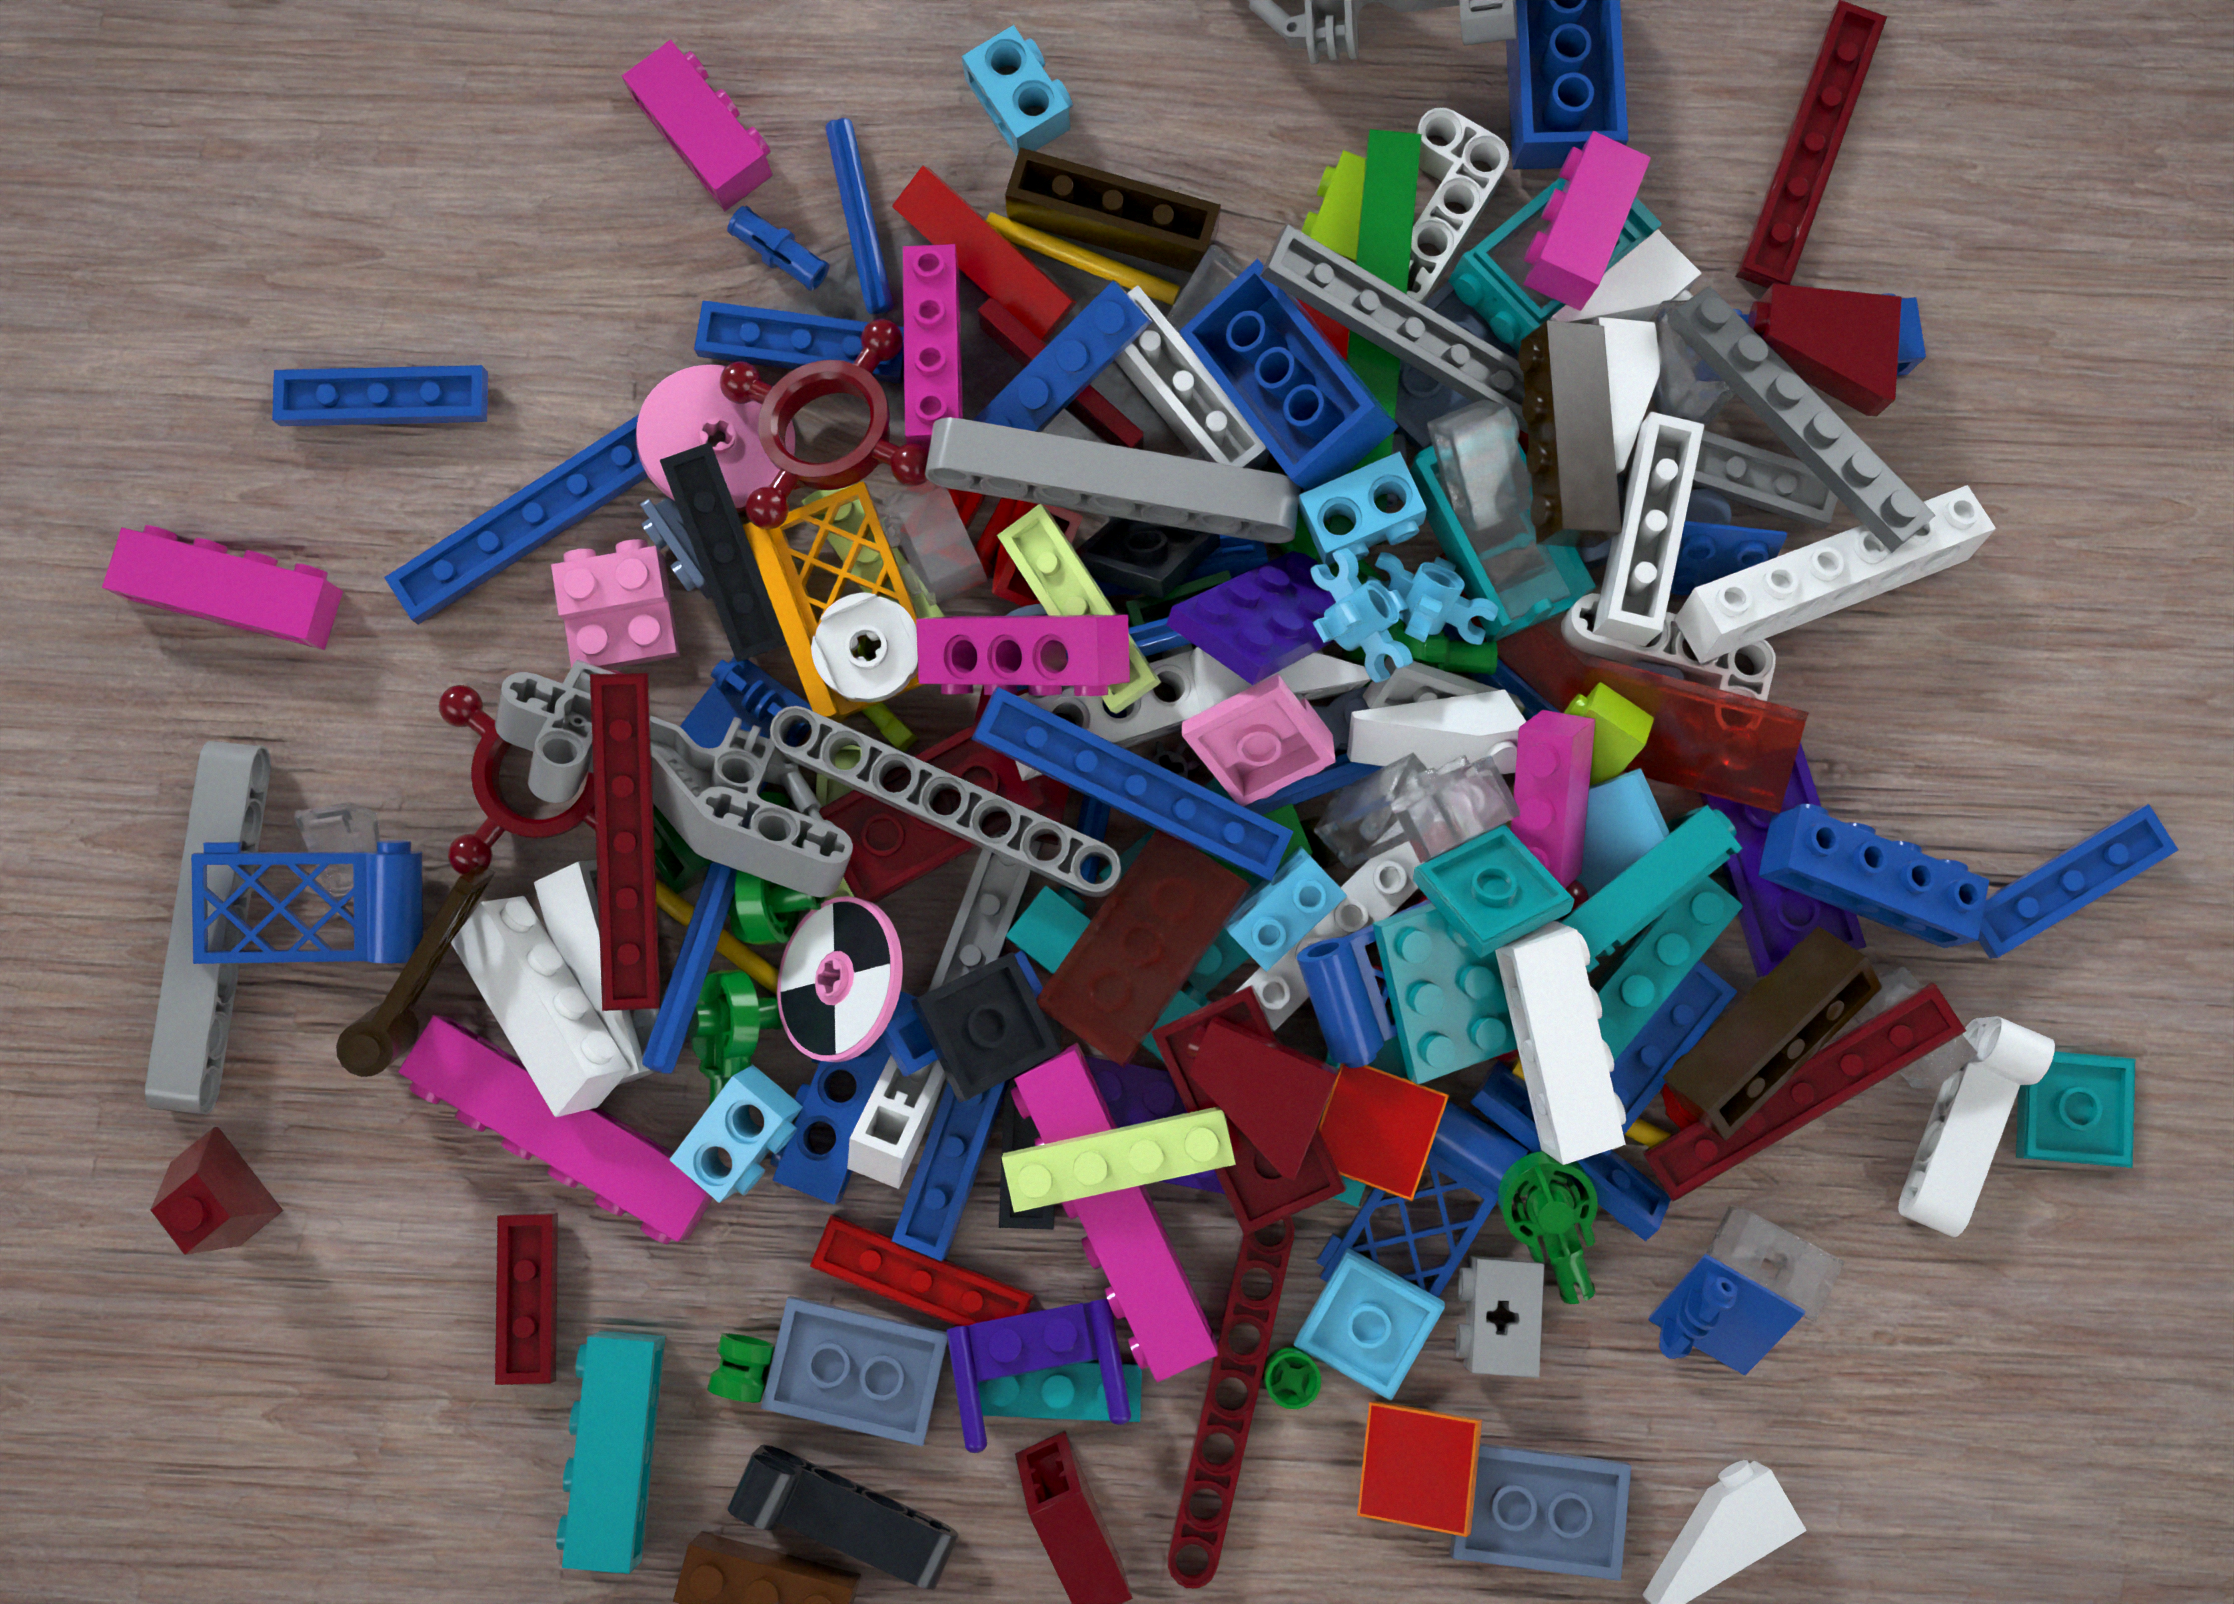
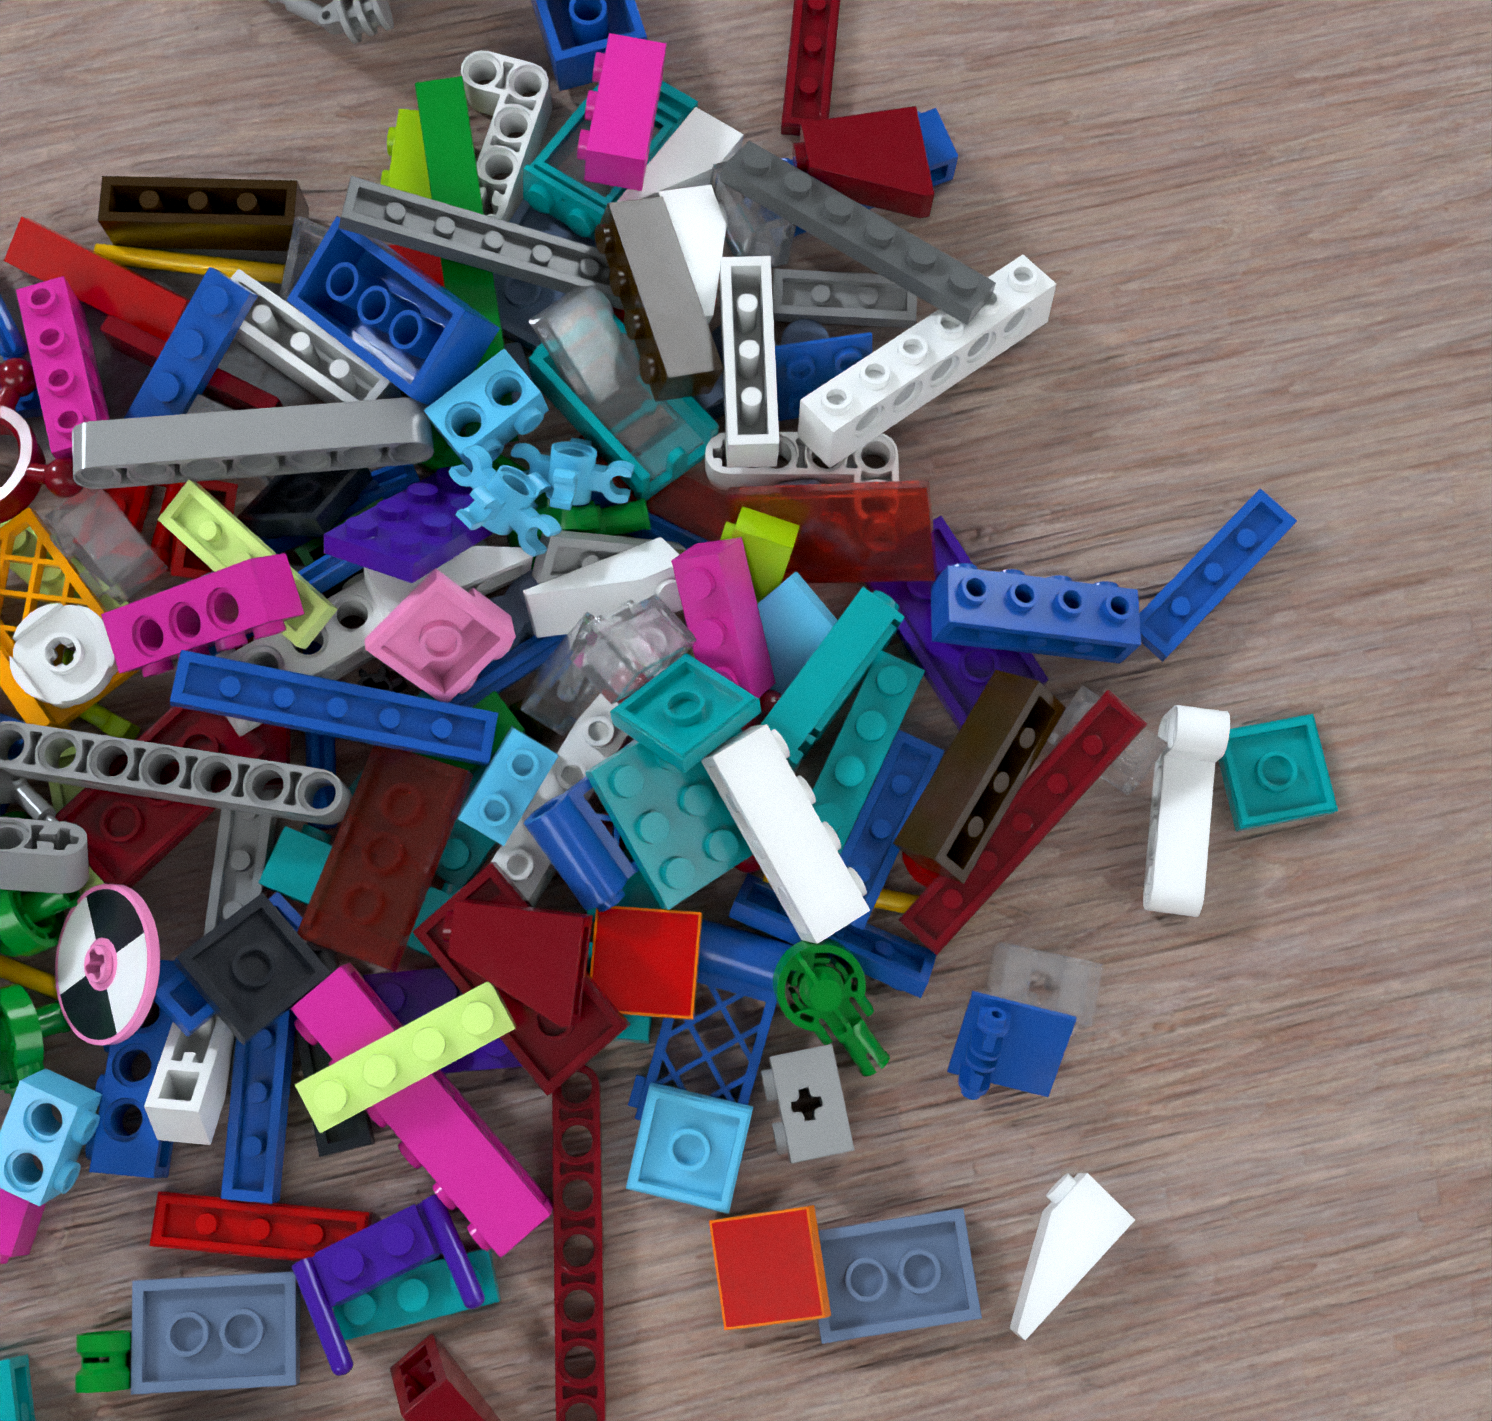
camera: 20 degrees left, 5 degrees down
medium azure brick [961,25,1073,157] -> none
green wheel [1262,1346,1321,1410] -> none

